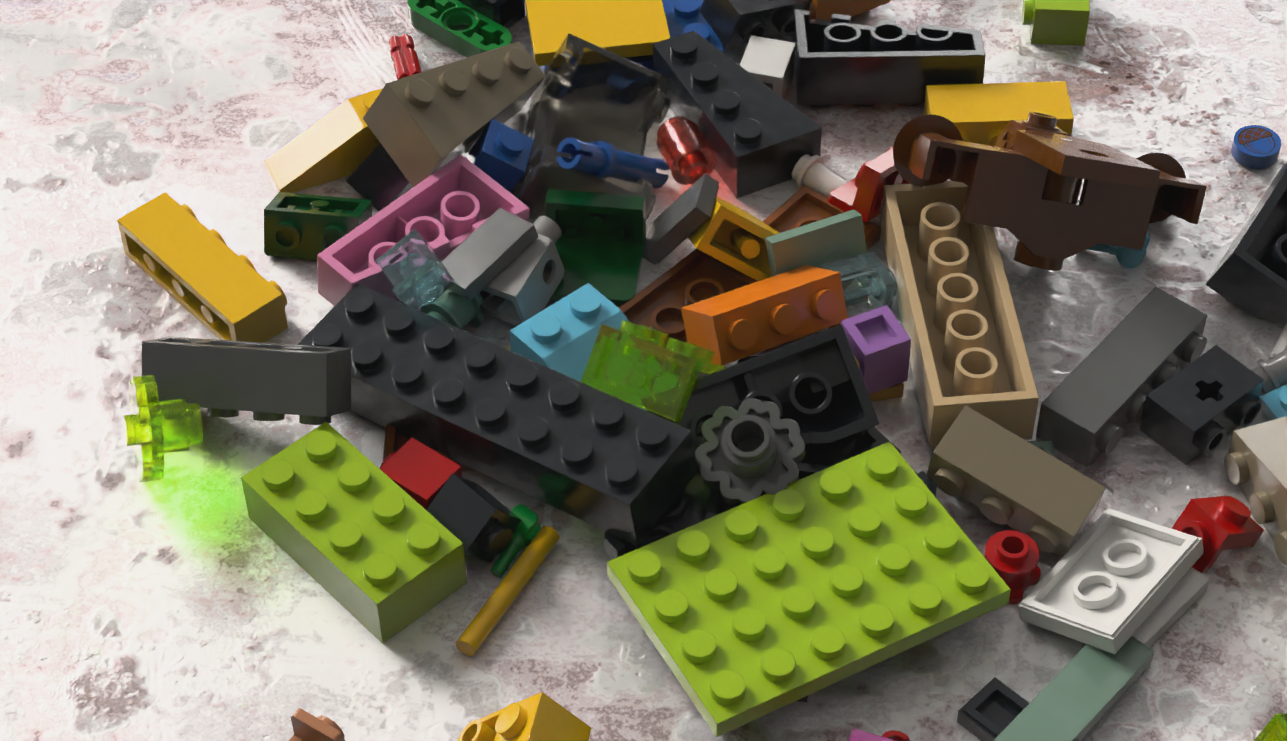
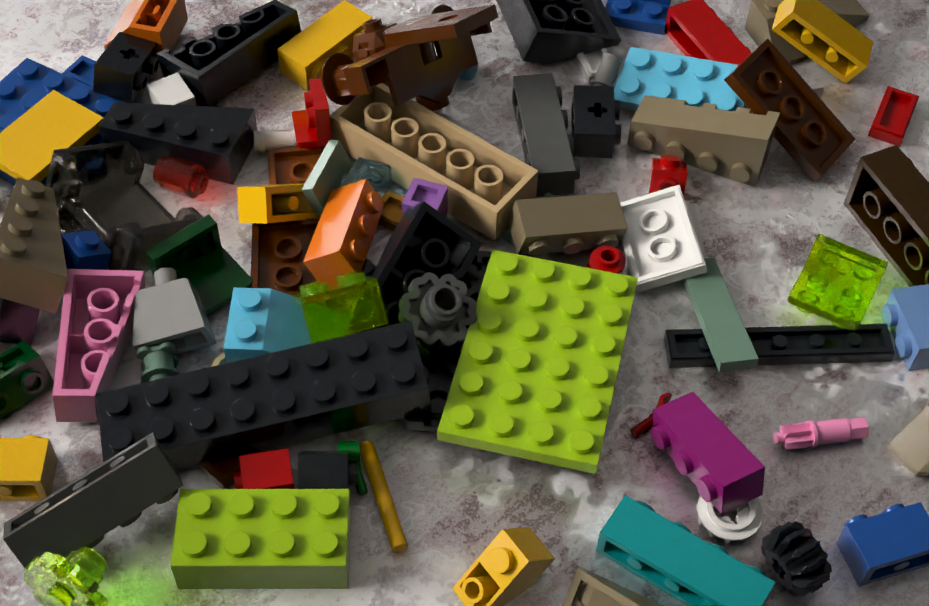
camera: 50 degrees left, 5 degrees up
clear light blue bracket [375,229,454,309] -> none
tile [432,208,539,301] -> none
blue pin [556,137,669,189] -> none
dark grey tile [643,173,719,265] -> none

